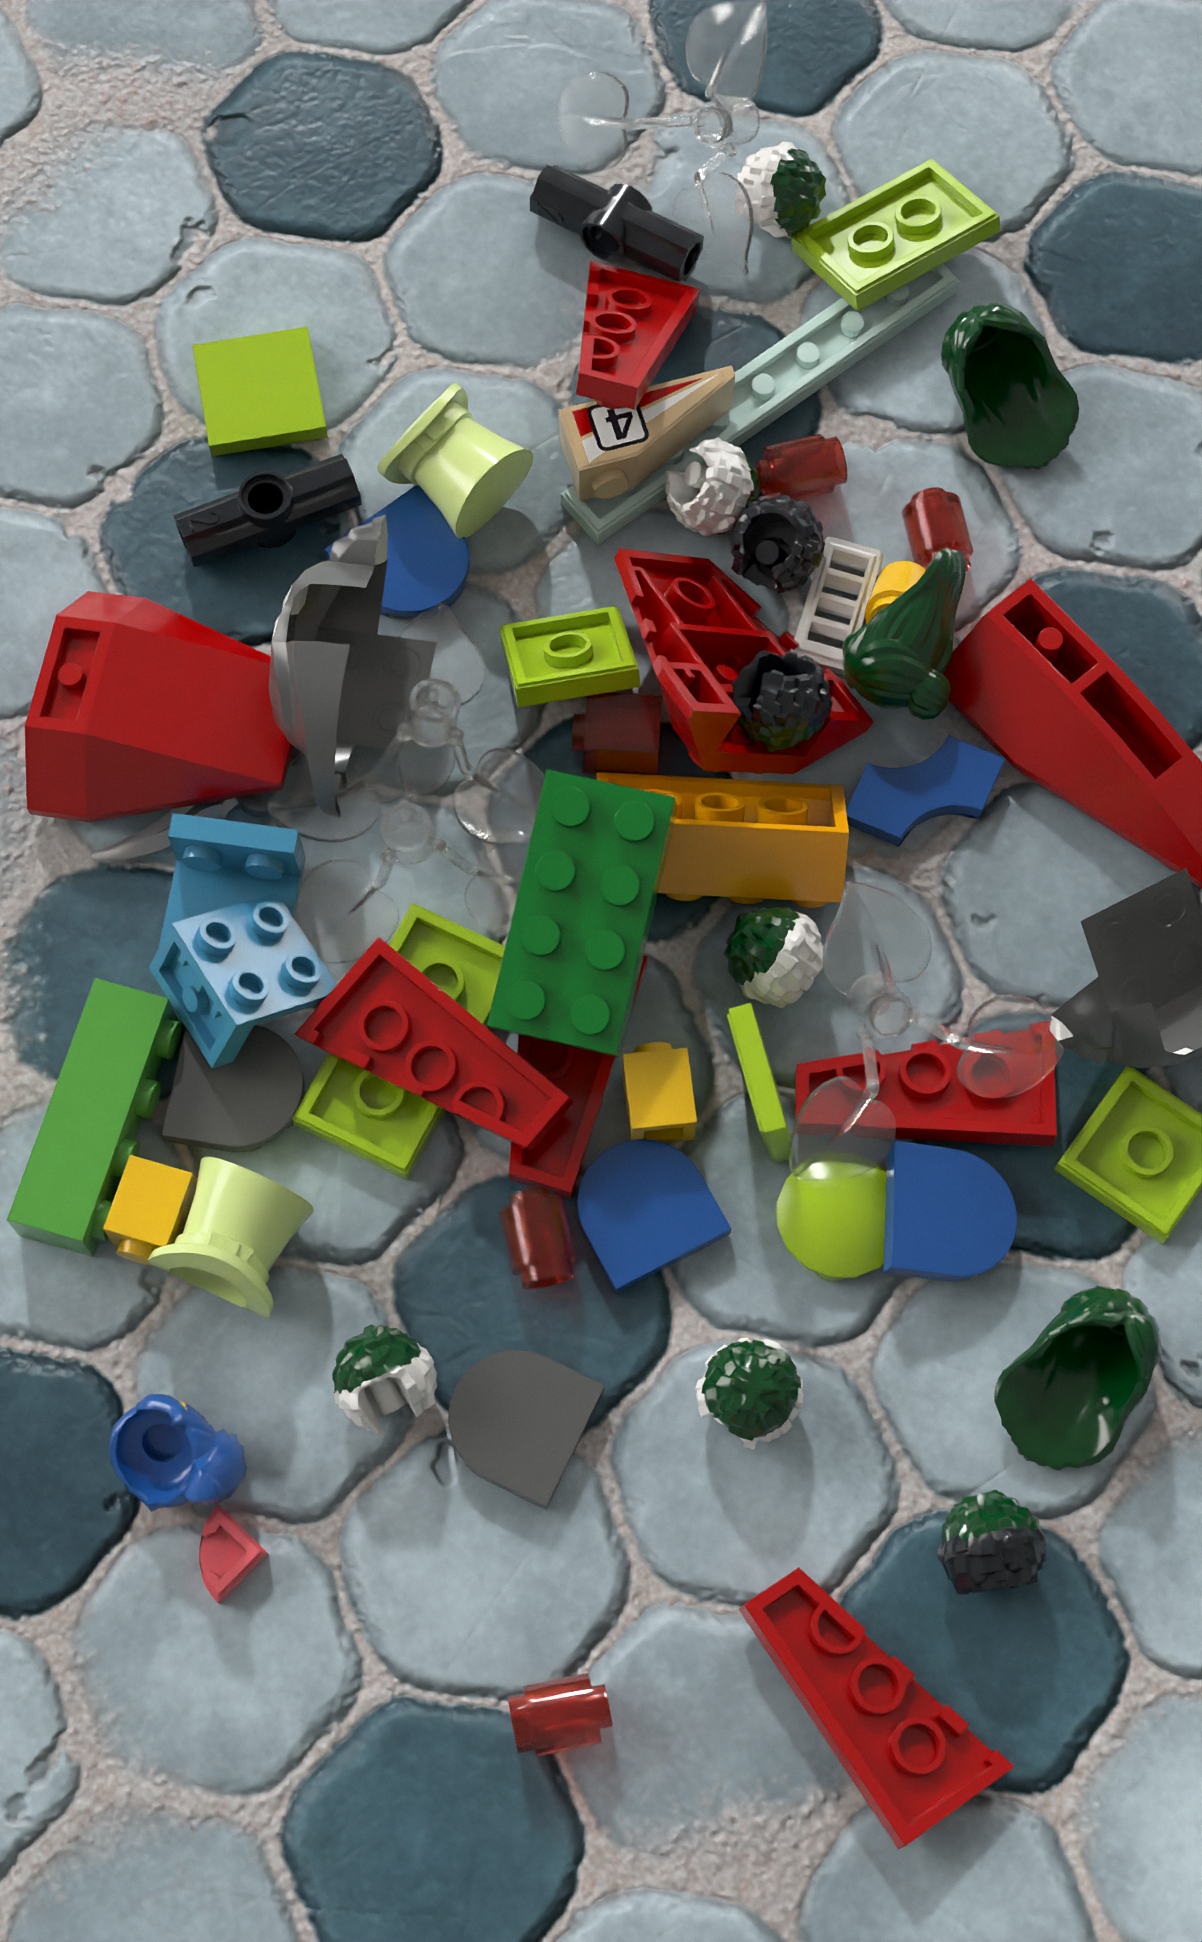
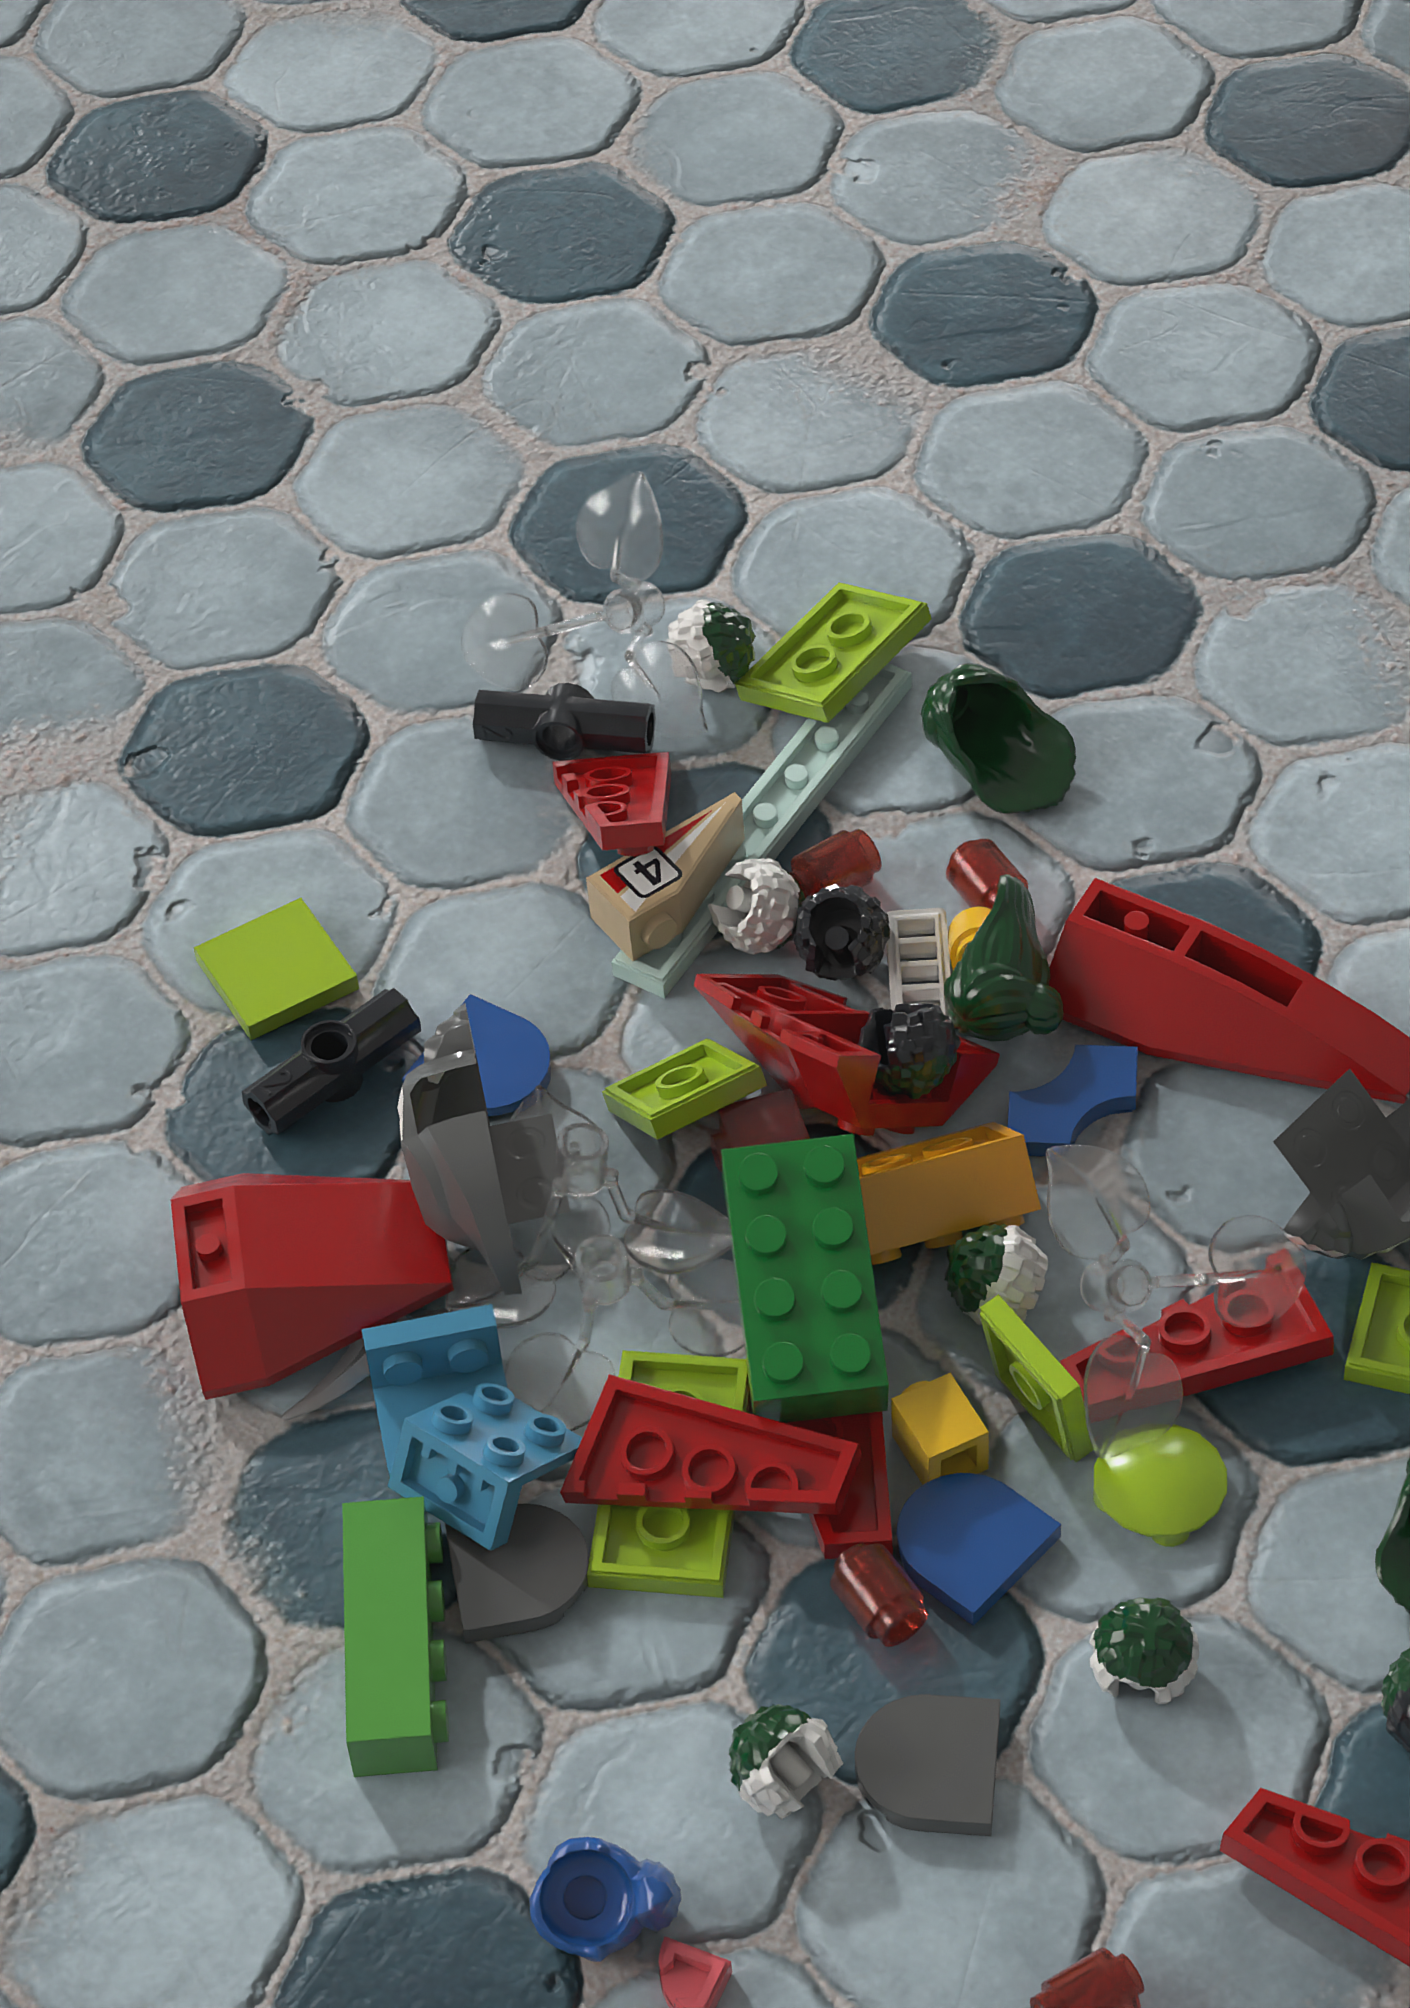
camera: 15 degrees left, 20 degrees down
yellow brick [103,1155,197,1266] -> none
yellowish green hat [147,1157,314,1318] -> none
yellowish green hat [378,382,533,539] -> none
blue tile [883,1140,1017,1282] -> none

